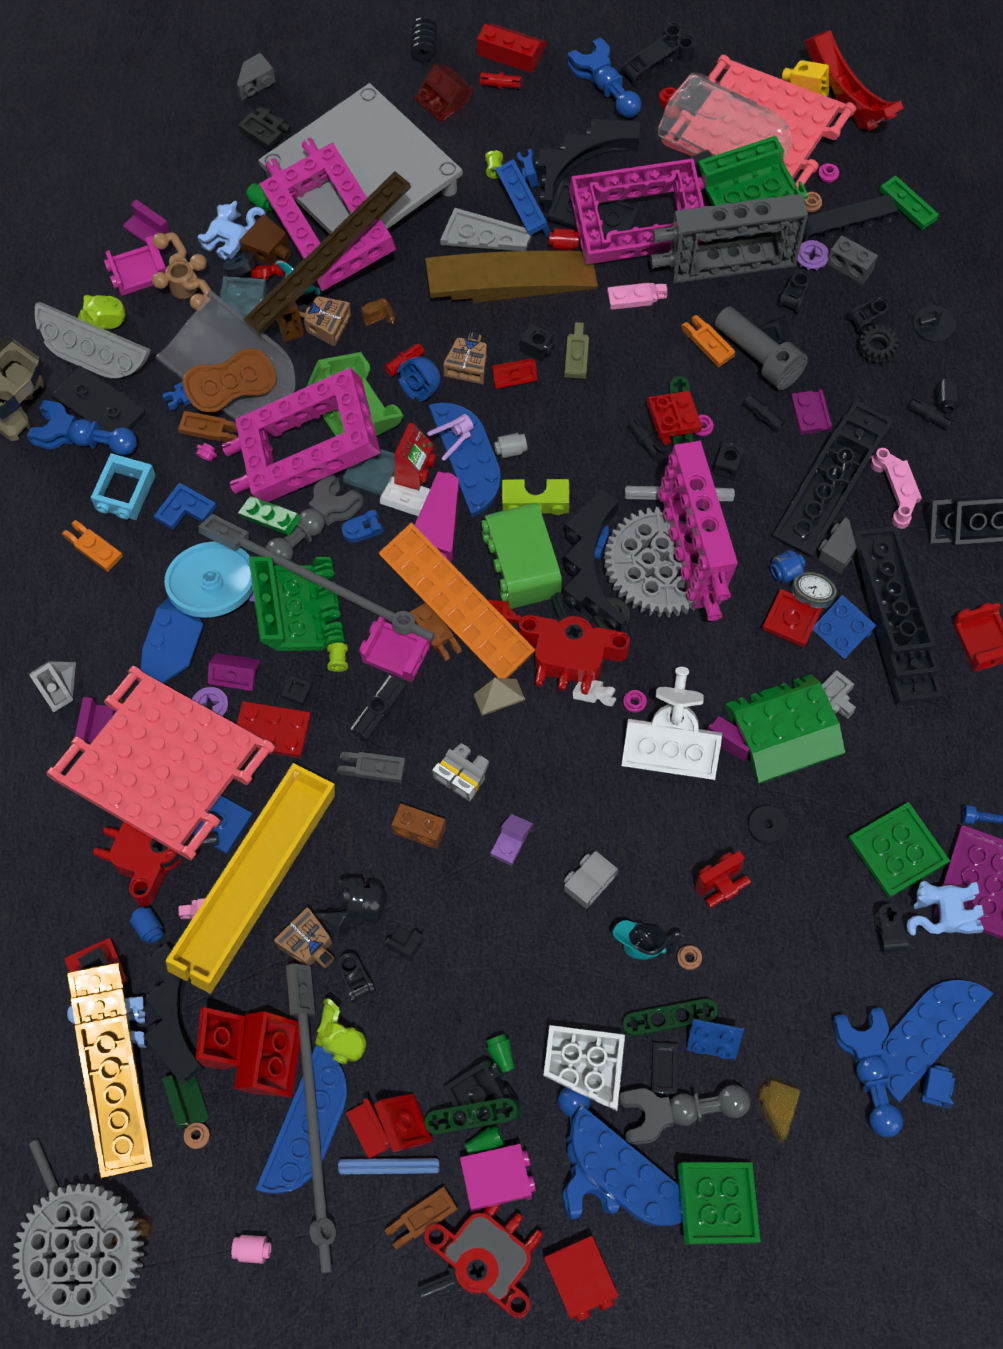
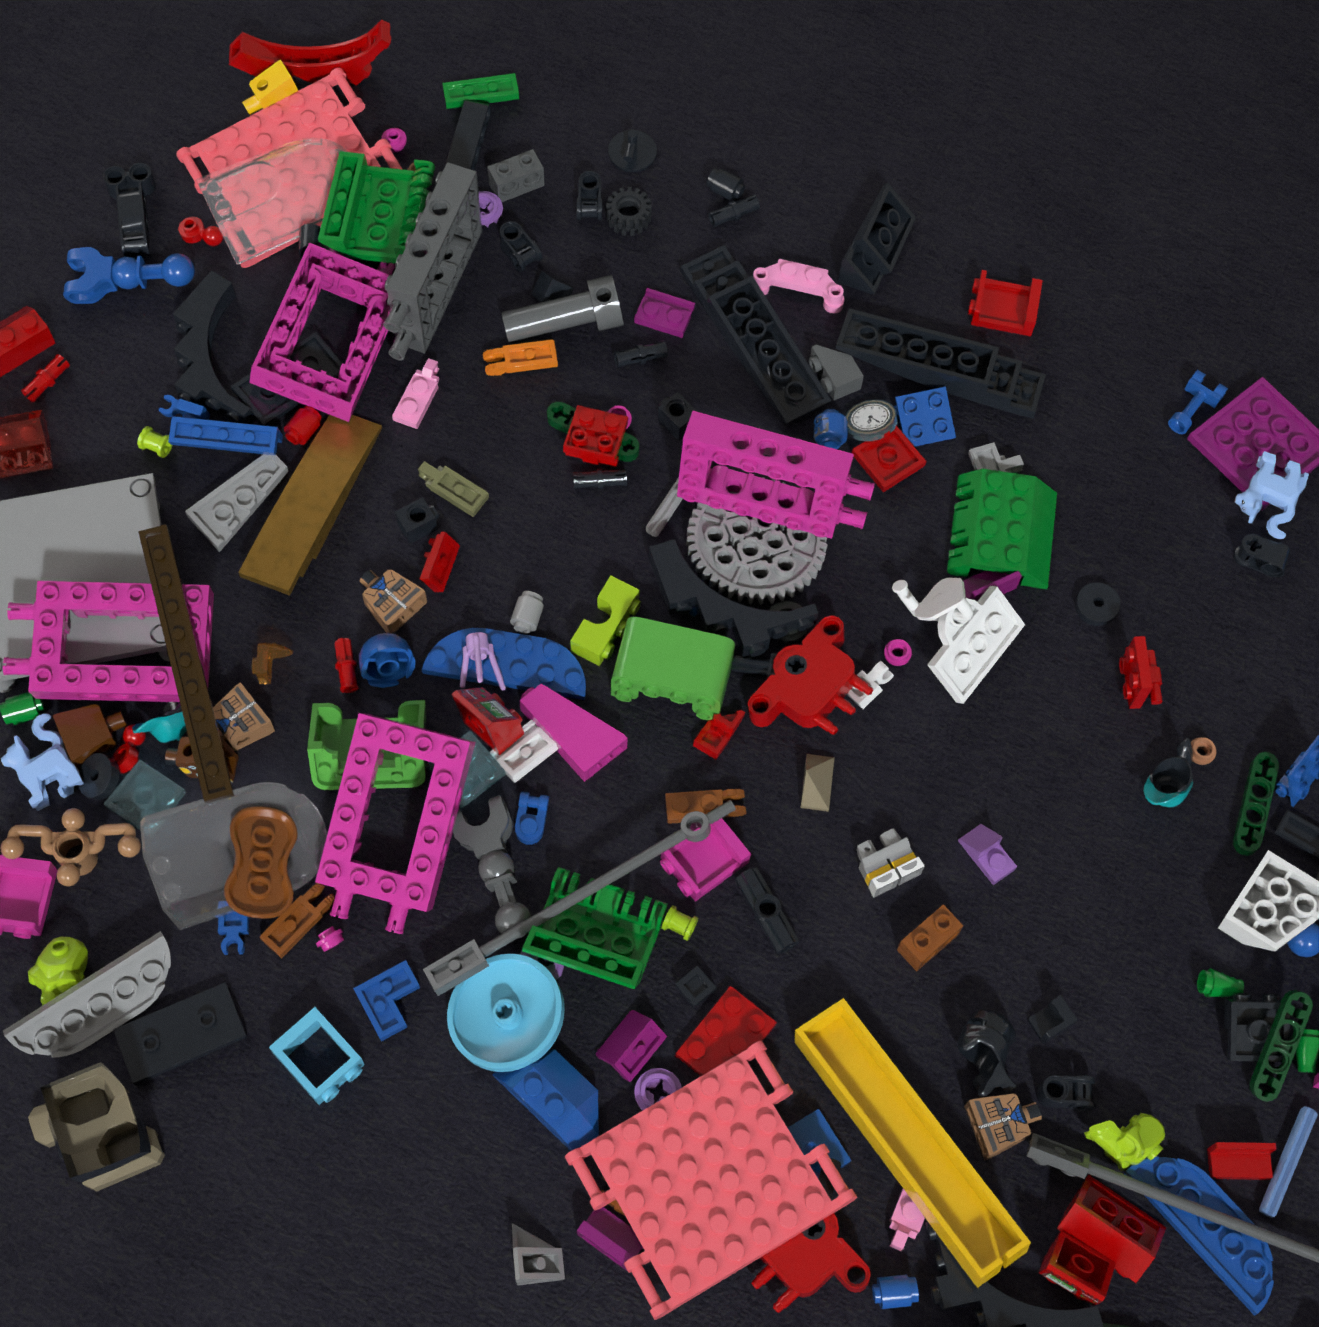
camera: 65 degrees left, 0 degrees up
blue piece [26,400,137,456] -> none
orange hinge [62,520,123,572] -> none
plate [238,496,301,536] -> none
dark grey hinge [337,752,405,783] -> none
red plate [374,1094,433,1152] -> none
orange plate [379,522,535,678] -> none
light grey brick [564,851,618,909] -> none
green plate [848,802,950,899] -> none

